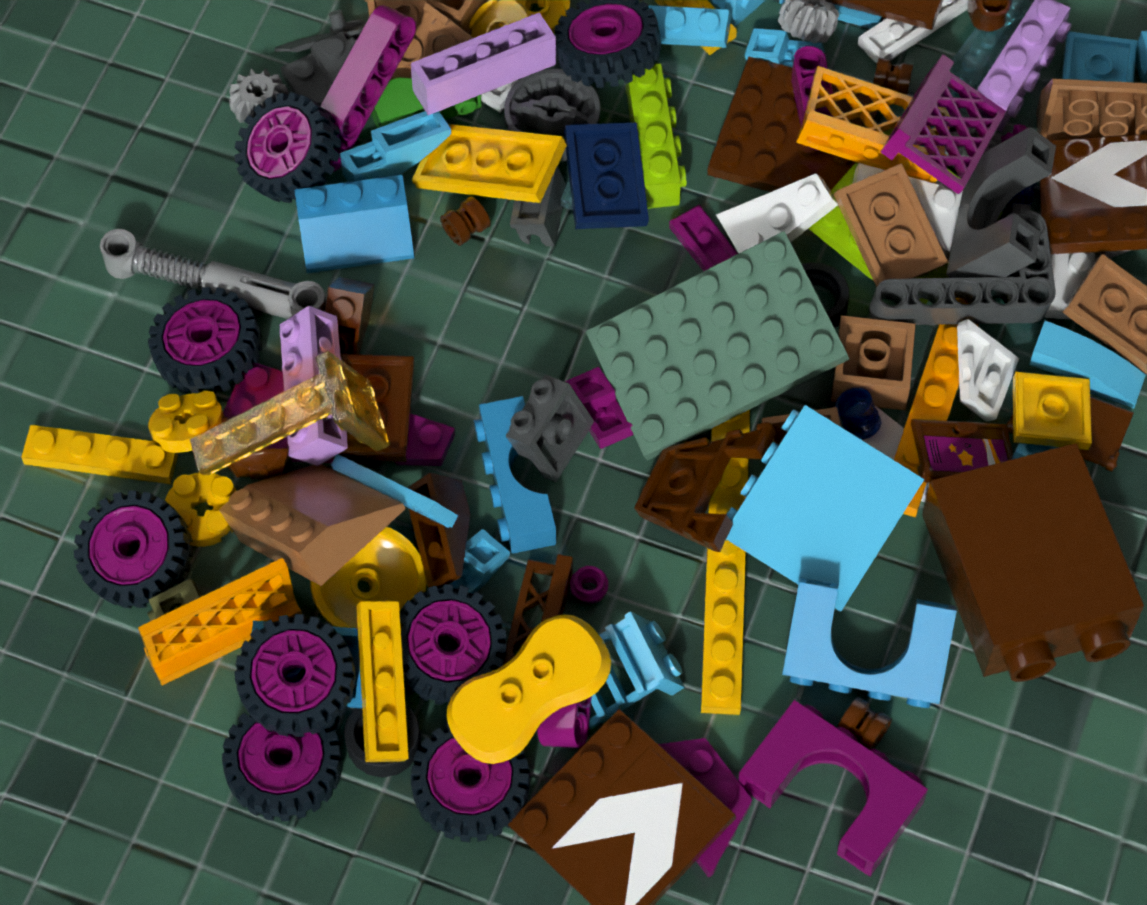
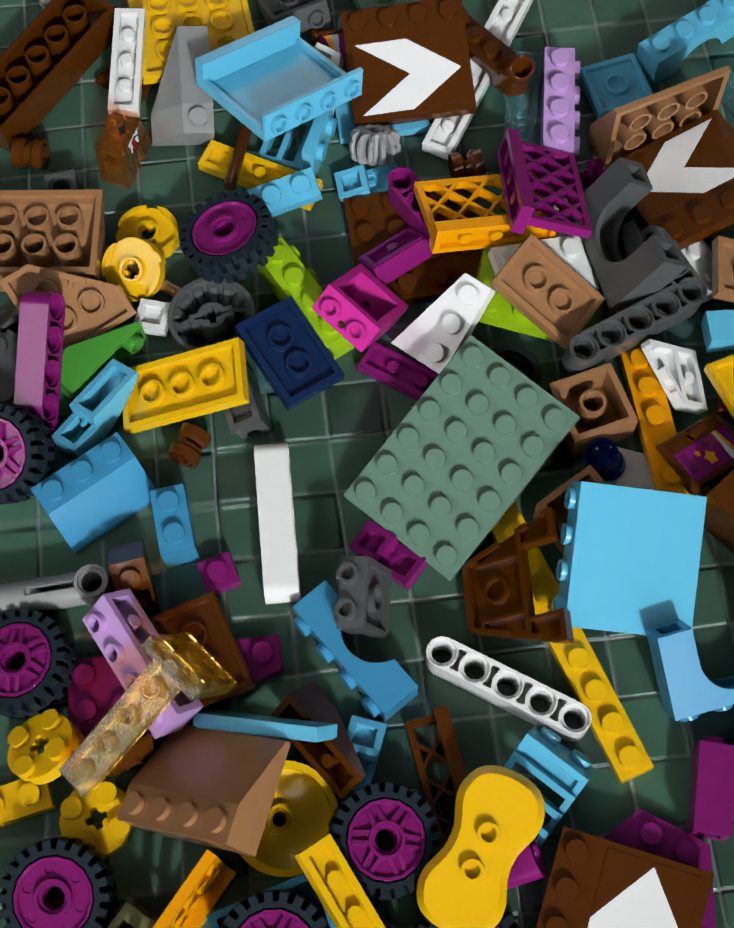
camera: 25 degrees left, 5 degrees up
lavender brick [411,12,556,115] -> none
magenta plate [570,566,609,604] -> none
none -> dark azure brick [149,484,200,568]
none -> magenta plate [196,551,242,596]
none -> white beam [254,442,301,605]
none -> dark pink window [312,263,409,352]
none -> magenta slope [358,226,432,285]
none -> white beam [425,636,592,742]

